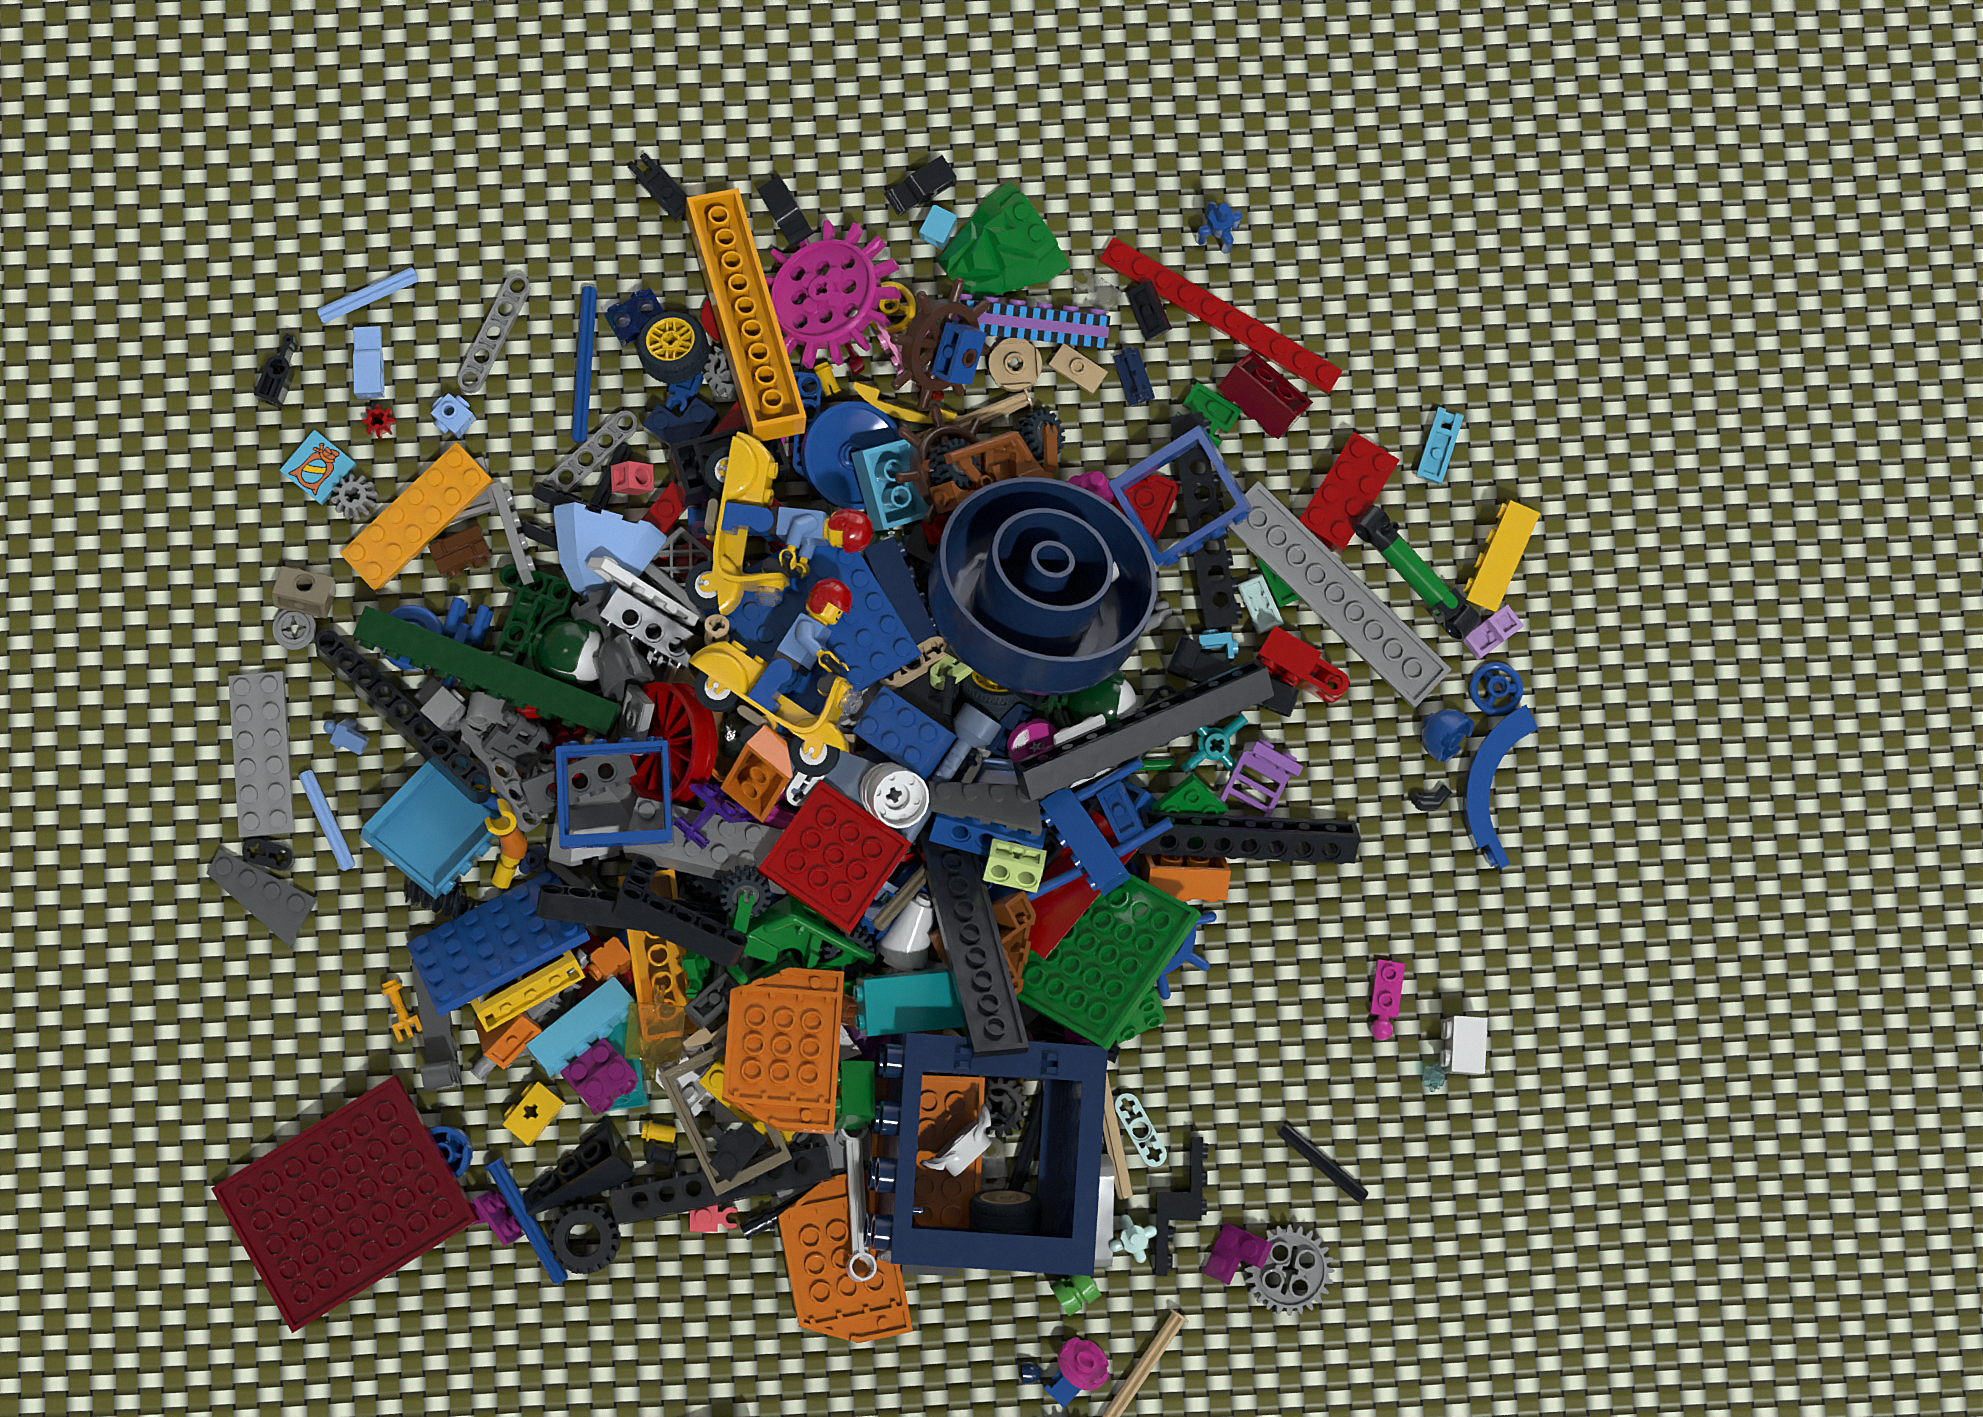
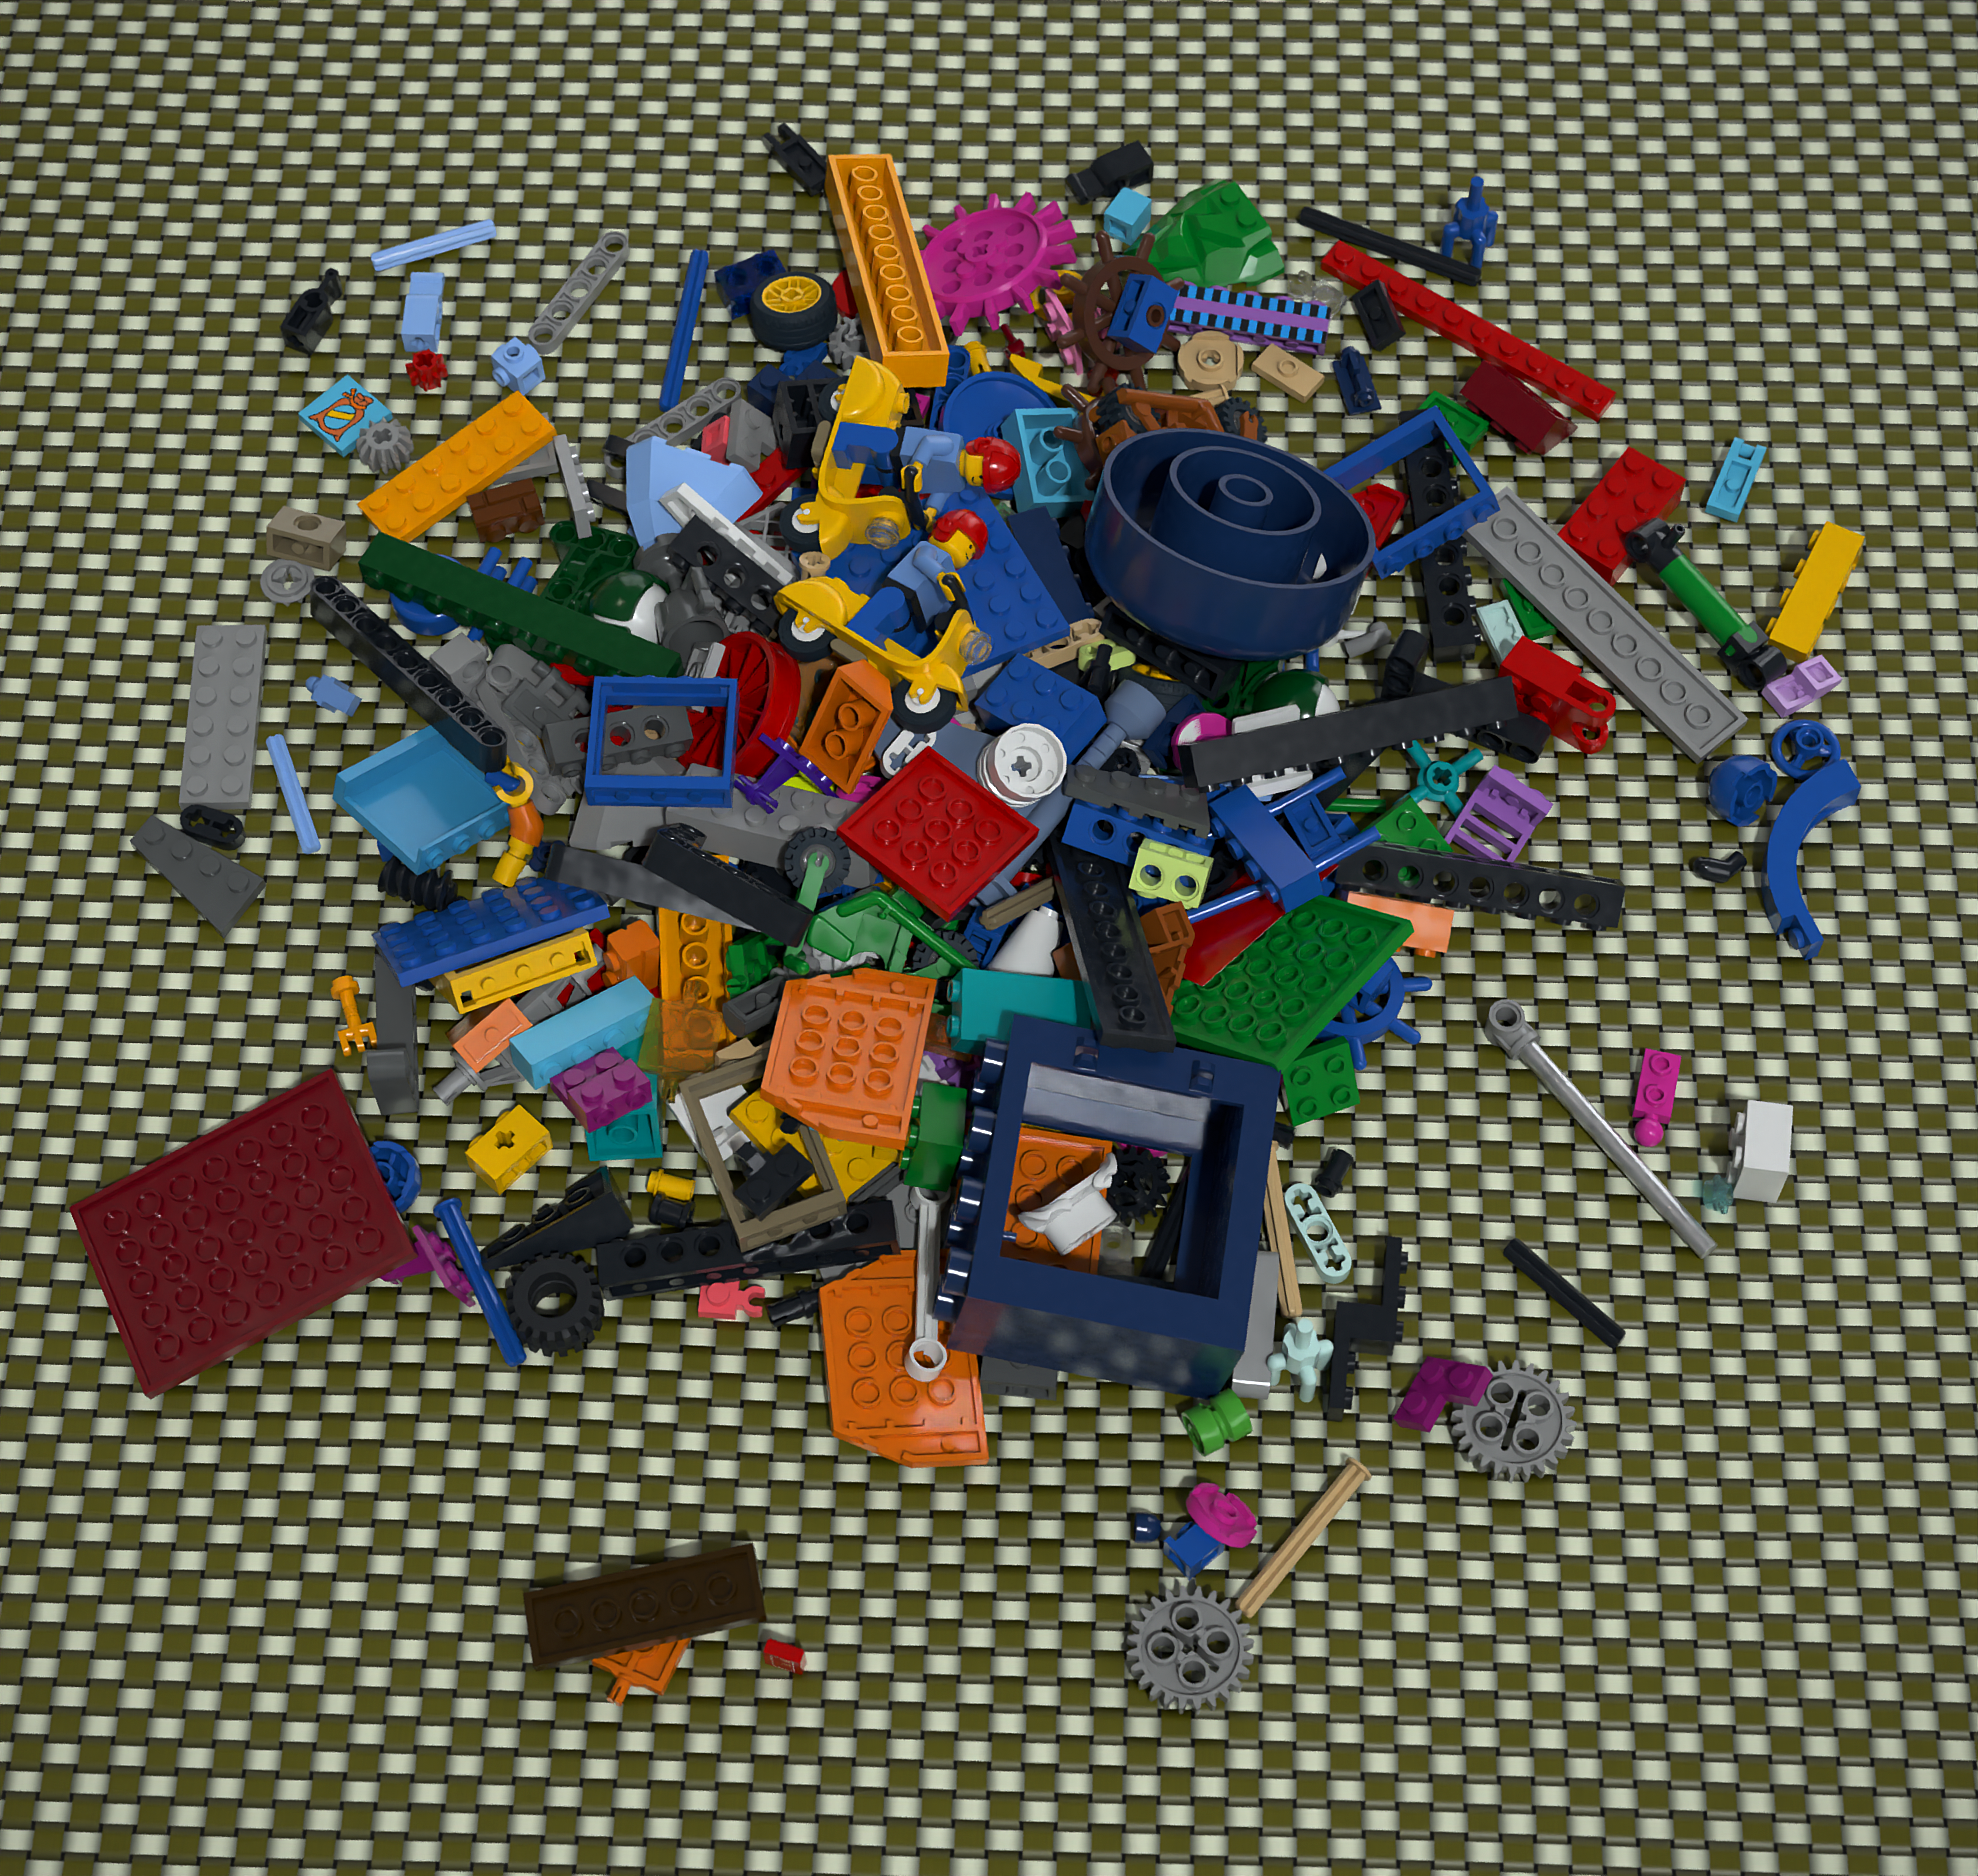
camera: 10 degrees right, 20 degrees down
black piece [757,175,814,248] -> none
medium azure bracket [1197,629,1238,663] -> none
none -> light grey plate [726,399,780,474]
none -> black axle [1299,206,1482,287]
none -> black pin [1315,1149,1354,1198]
none -> flat silver piece [1484,999,1718,1259]

